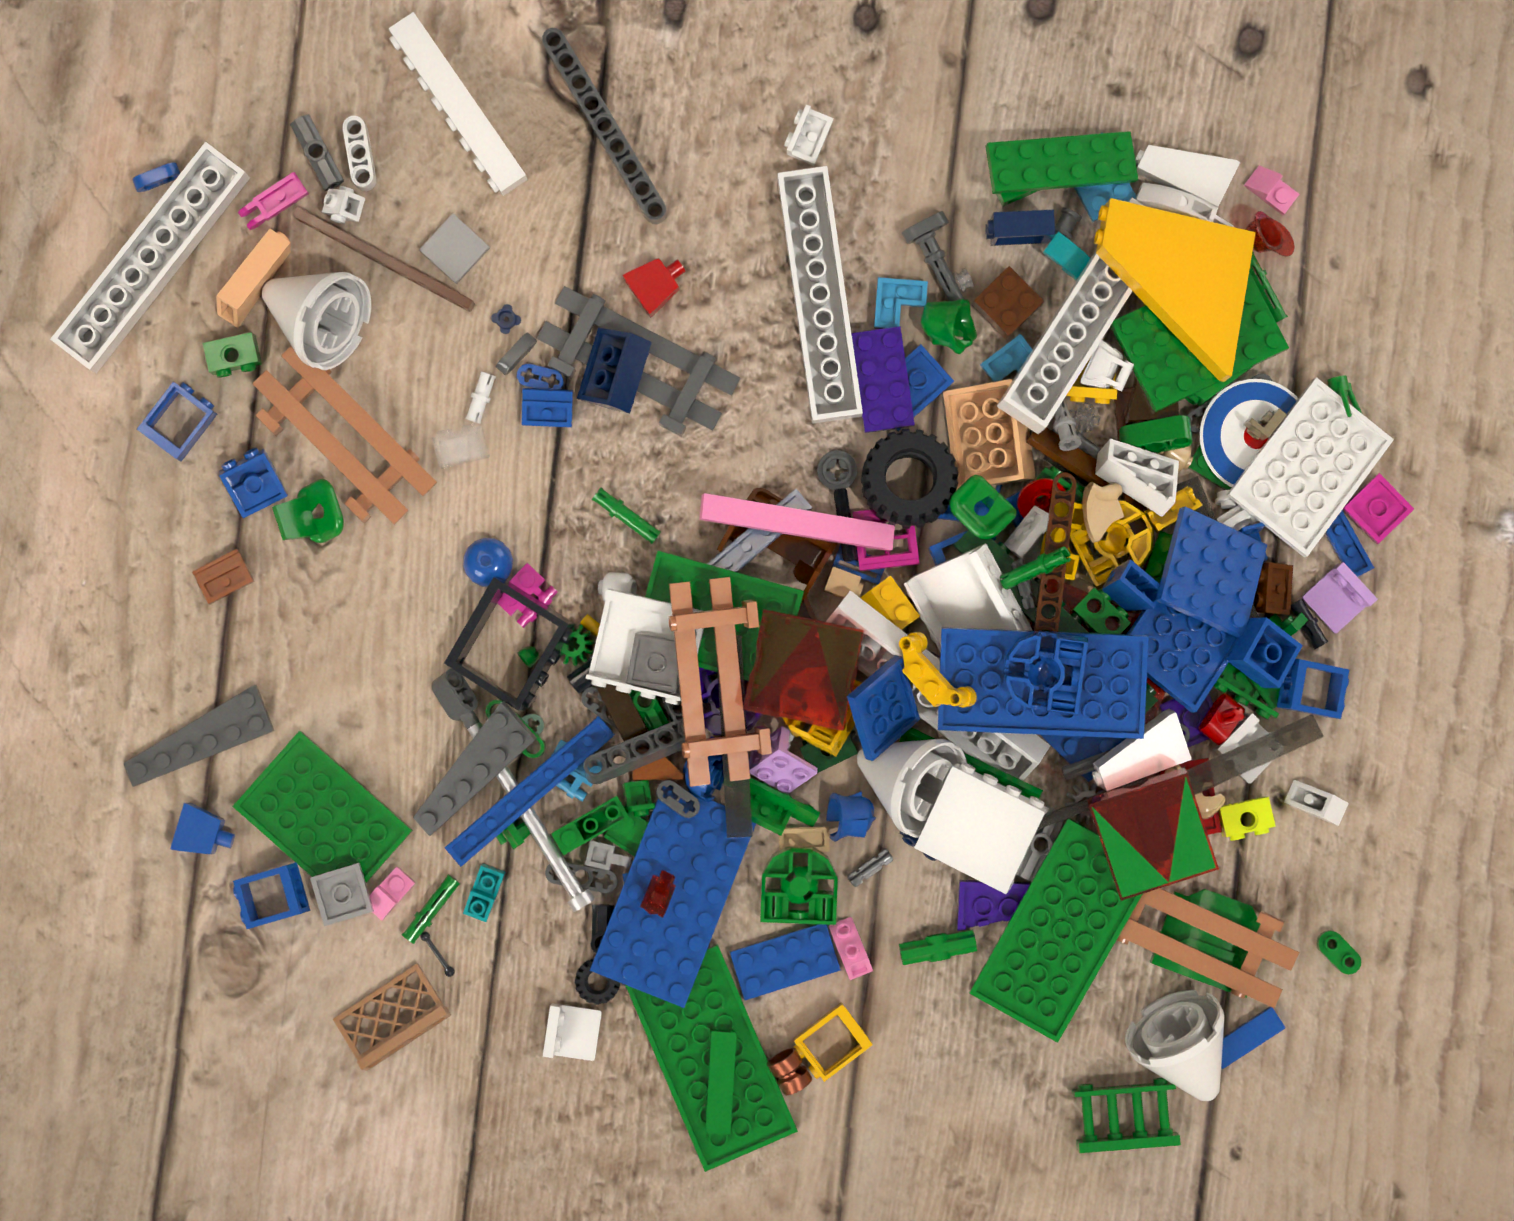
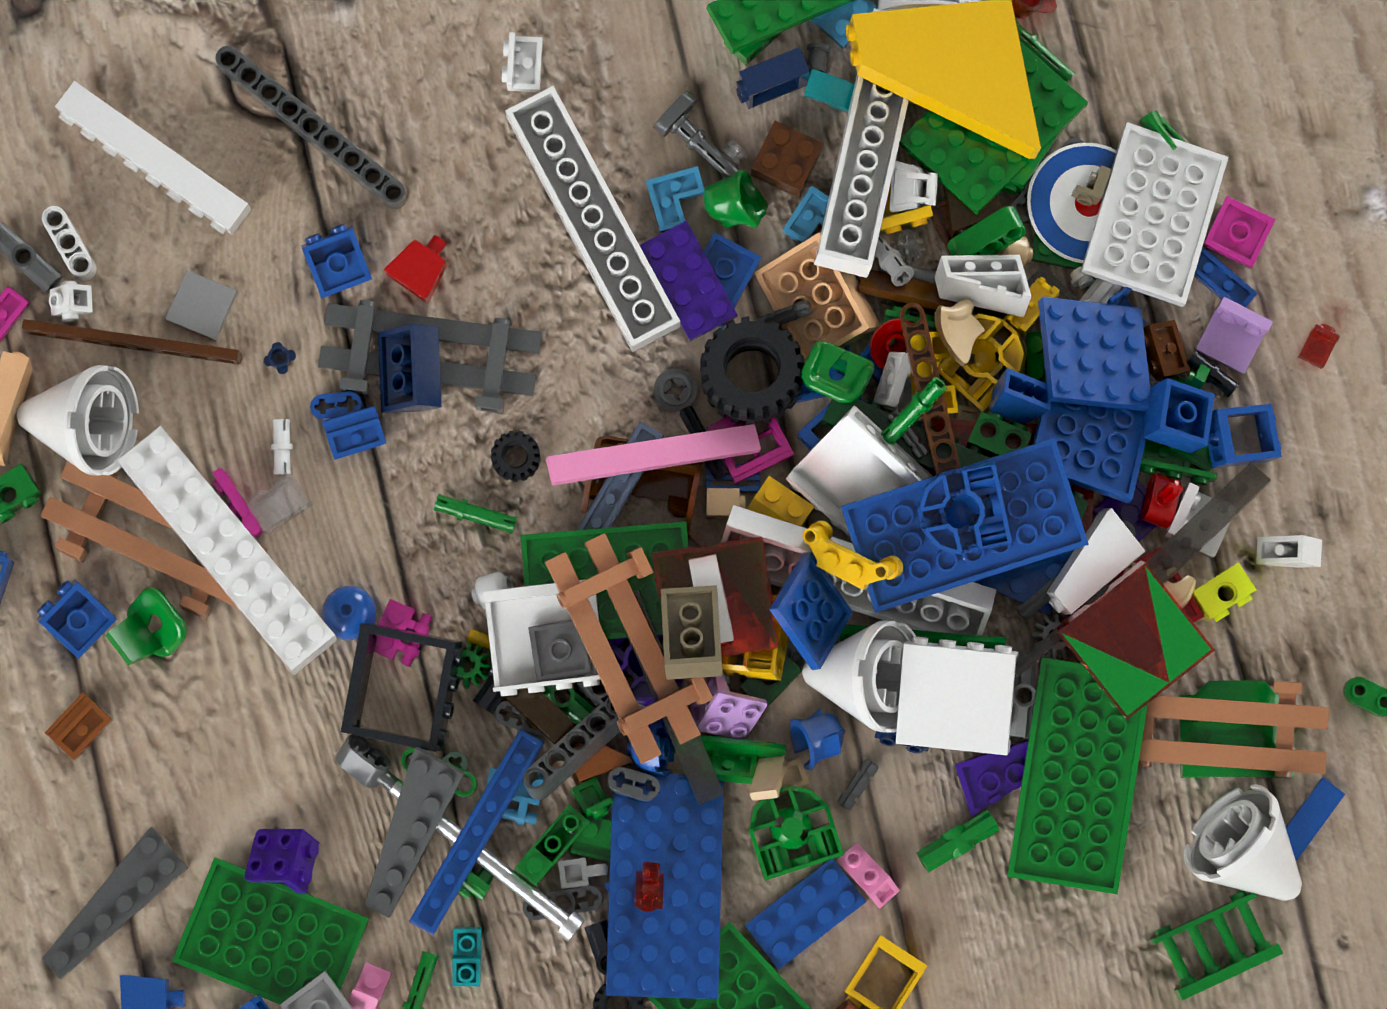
camera: 20 degrees left, 5 degrees down
dark grey beam [496,332,537,375] -> none
green hinge [517,646,539,668] -> none
none -> white brick [117,426,337,675]
none -> dark pink hinge [212,468,263,538]
none -> dark purple bracket [244,829,320,894]
none -> blue plate [301,224,372,298]
none -> black tyre [491,430,541,482]
none -> dark tan slope [661,585,723,680]
none -> white slope [689,554,734,643]
none -> tan tile [749,756,787,800]
none -> dark grey axle [762,300,813,325]
none -> clear red bracket [1298,324,1340,369]

